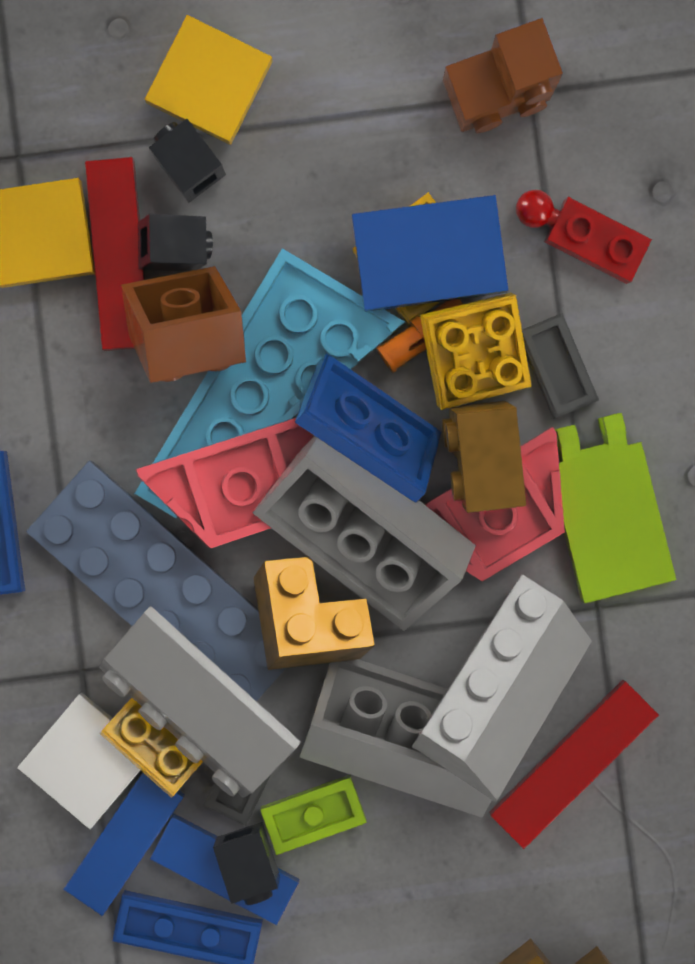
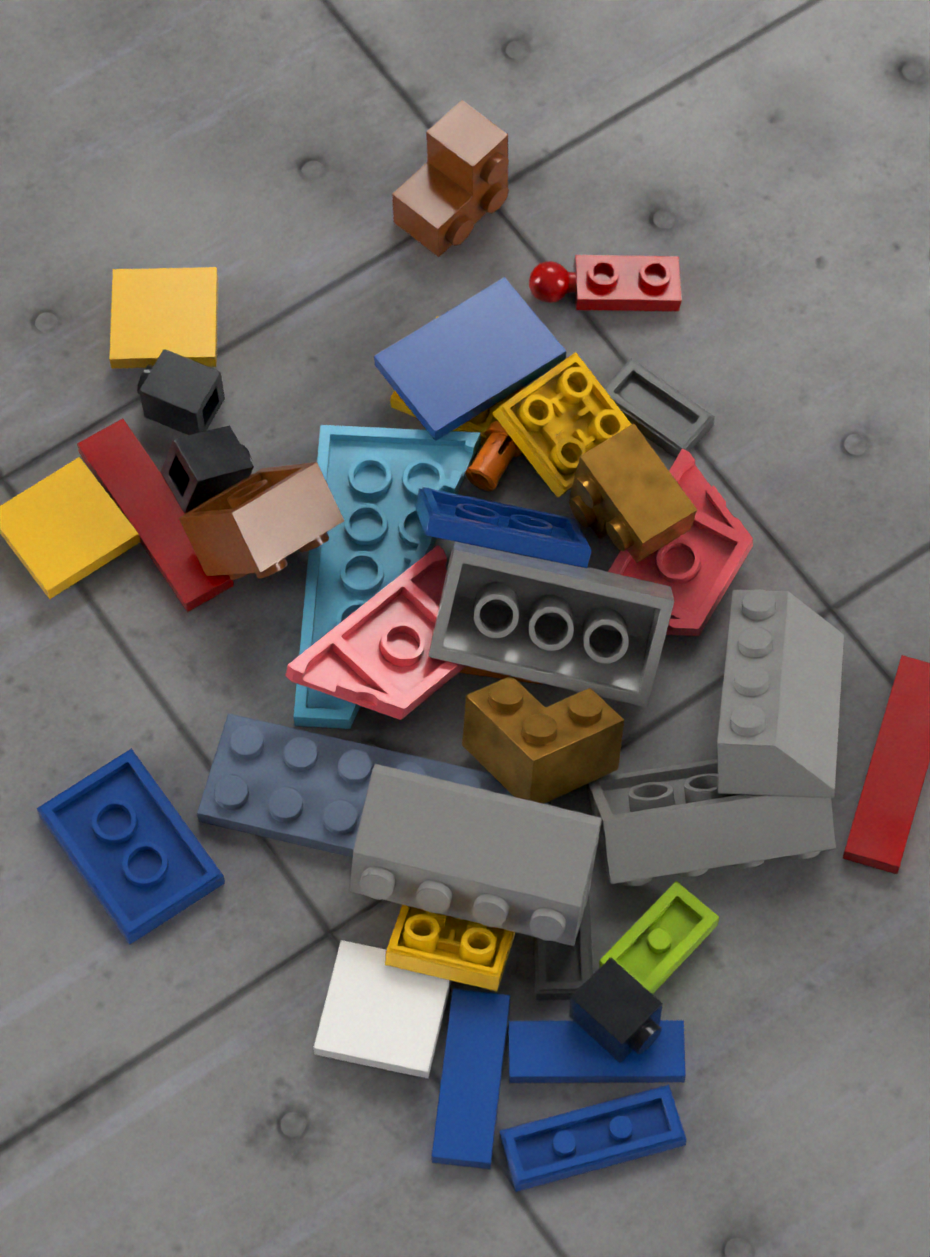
camera: 30 degrees left, 25 degrees down
lime tile [554,413,677,604] -> none

